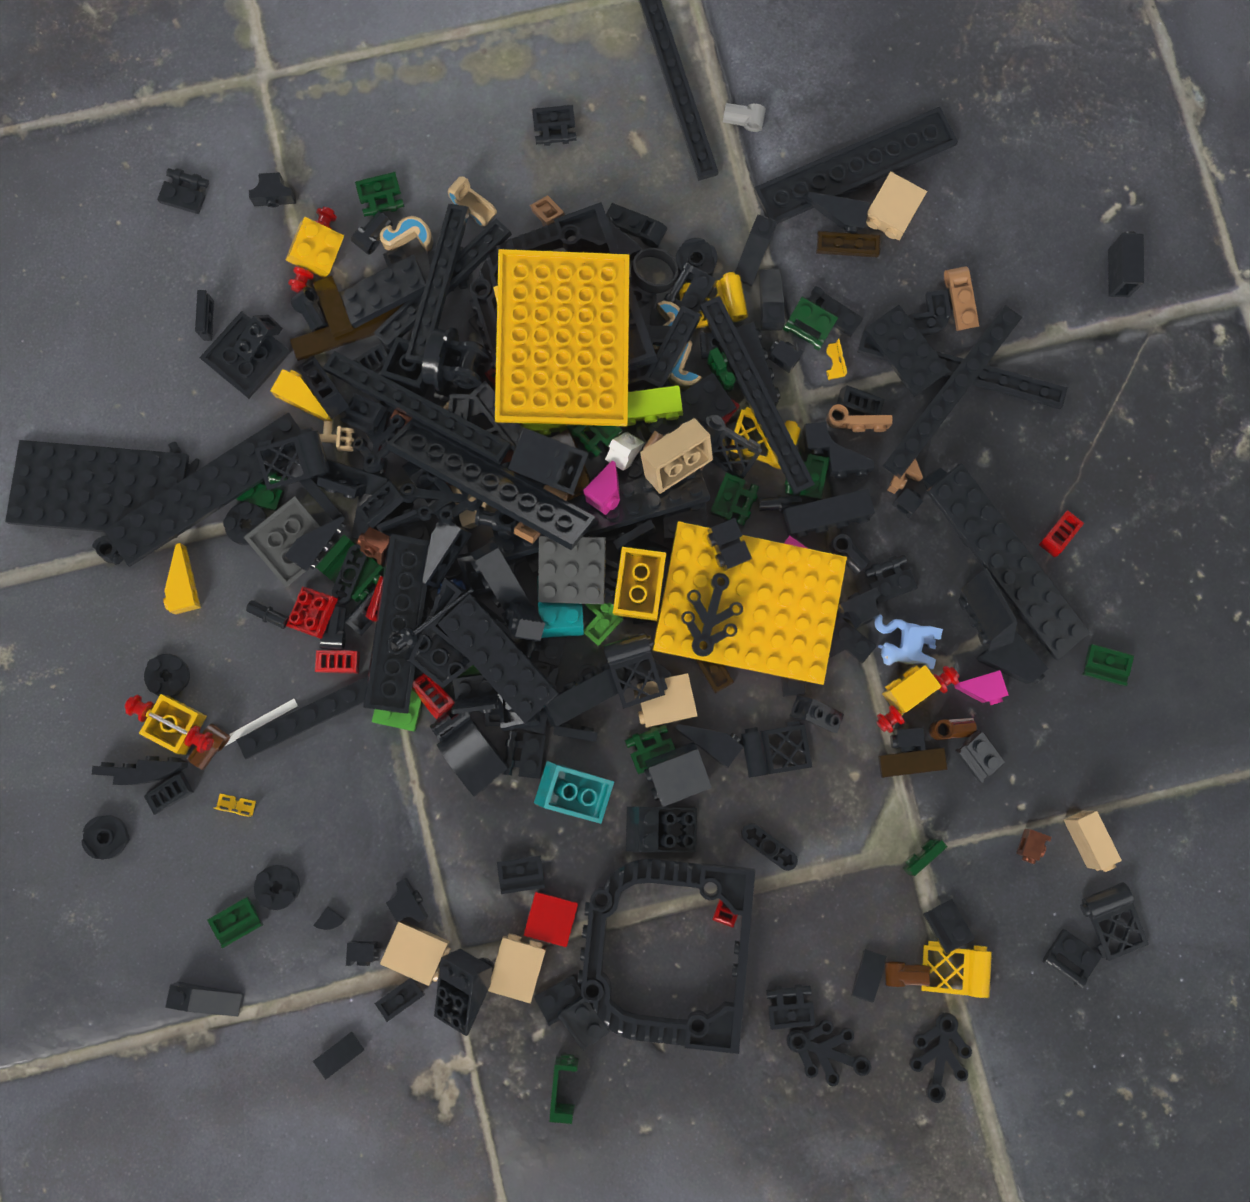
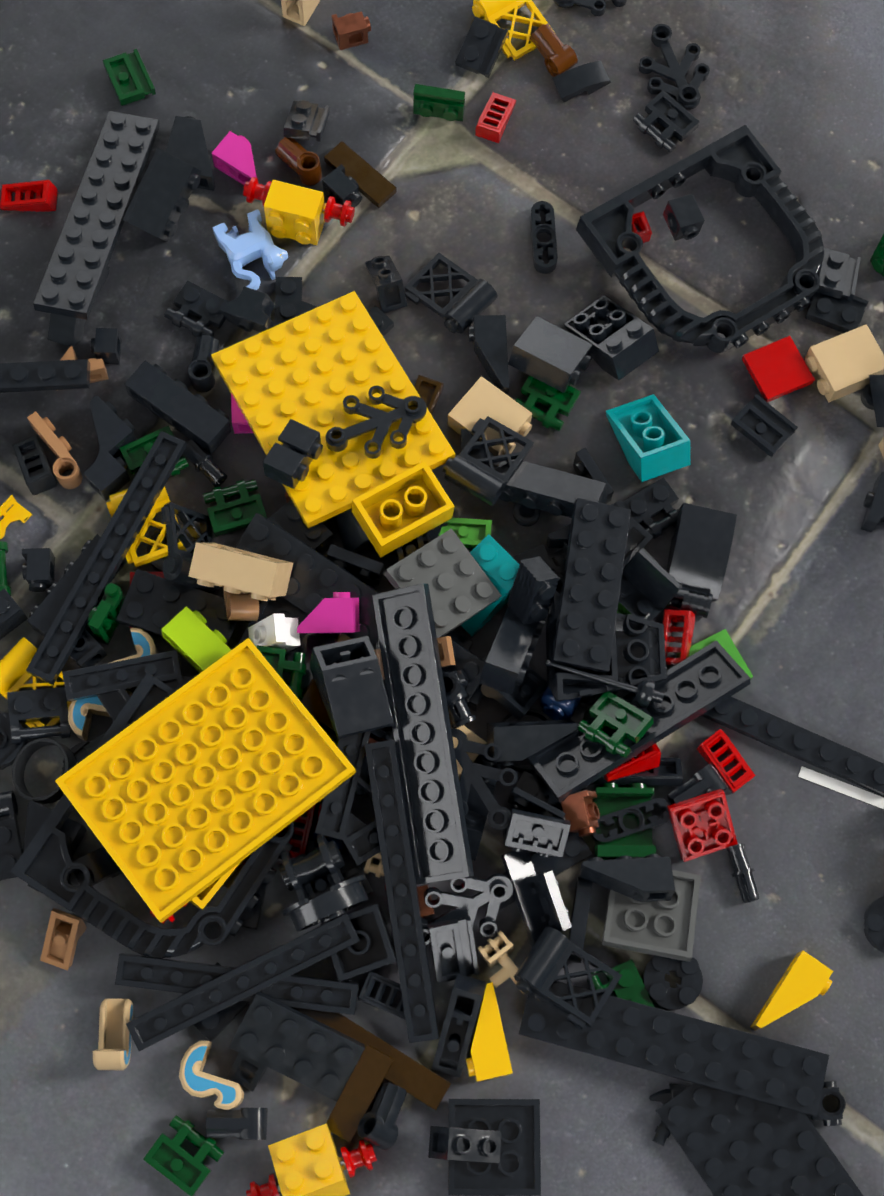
camera: 130 degrees left, 10 degrees down
none -> red slope [475,92,516,143]
none -> dark green plate [578,692,654,758]
none -> black brick [663,194,705,241]

